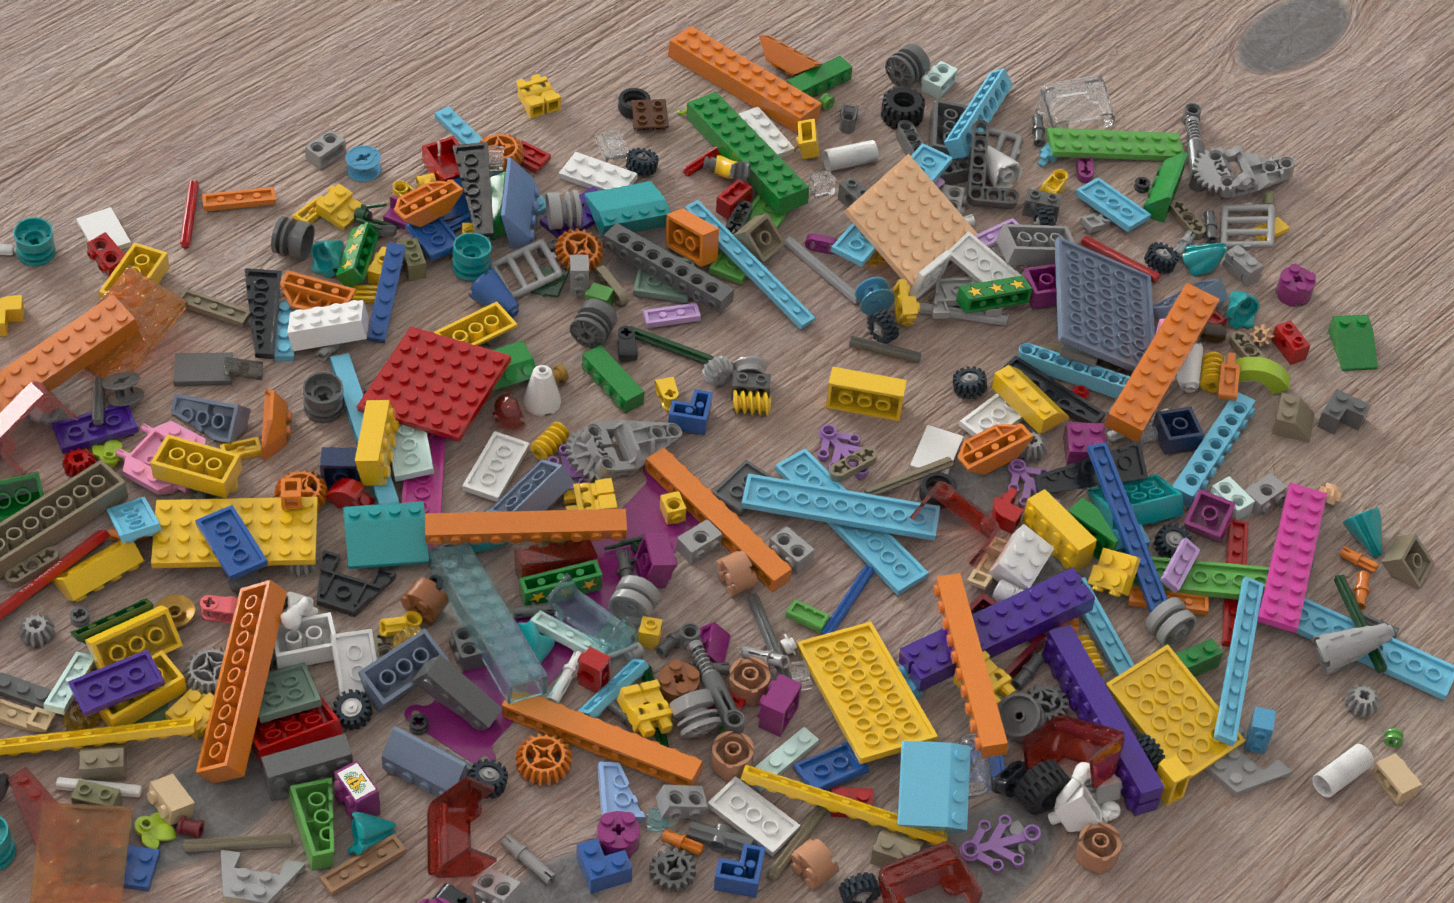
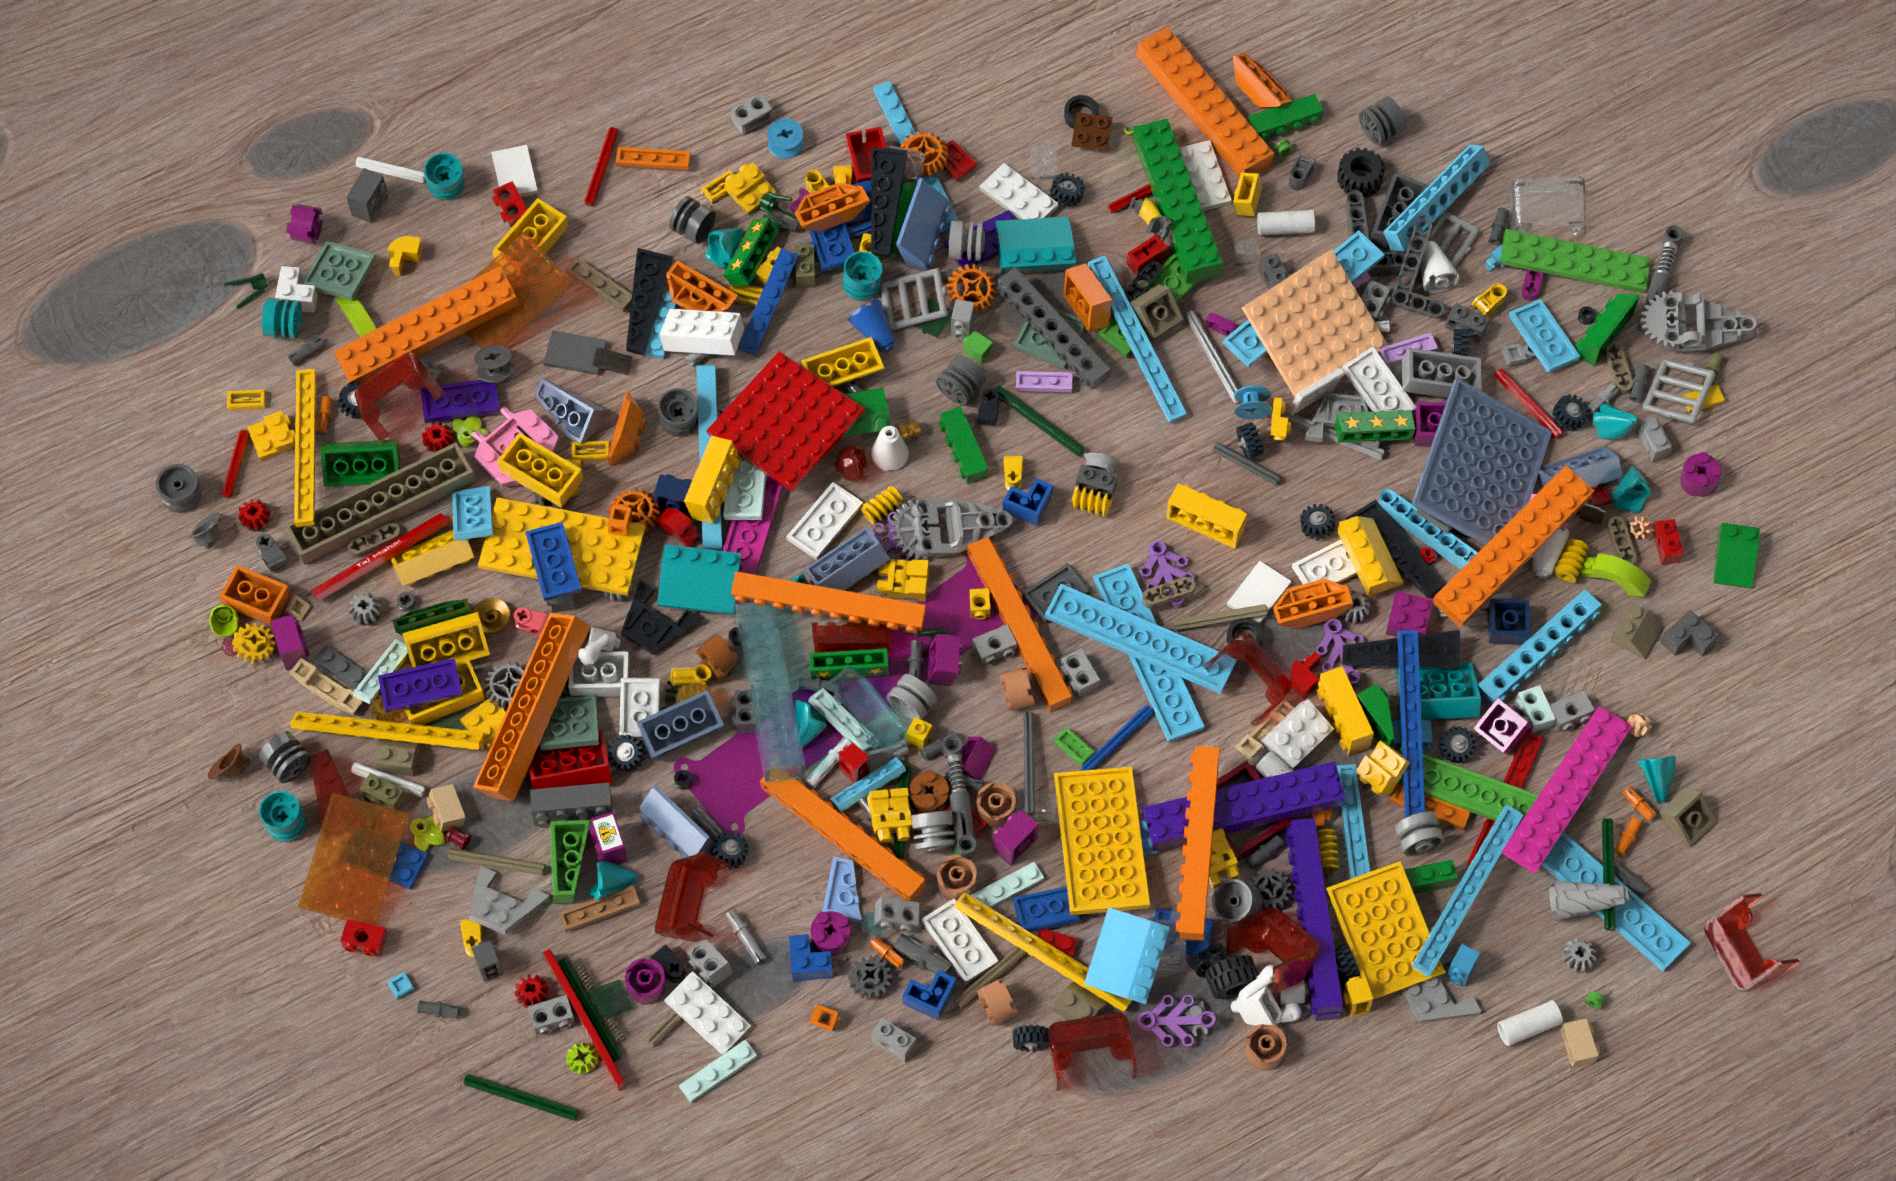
camera: 20 degrees right, 15 degrees up
dark grey axle [92,376,105,426] -> none
dark grey wedge [411,655,503,731] -> none
orange gear [515,732,572,787] -> none
yellow hips [516,74,561,119] -> none
dark tan beam [594,265,629,307] -> none
light grey gear [702,355,735,387] -> none
light grey pin [741,646,790,668] -> none
white plate [780,634,797,656] -> none
light aqua brick [921,61,958,100] -> none
lavender plate [1160,538,1200,593] -> none
orange hinge [1217,352,1240,401] -> none

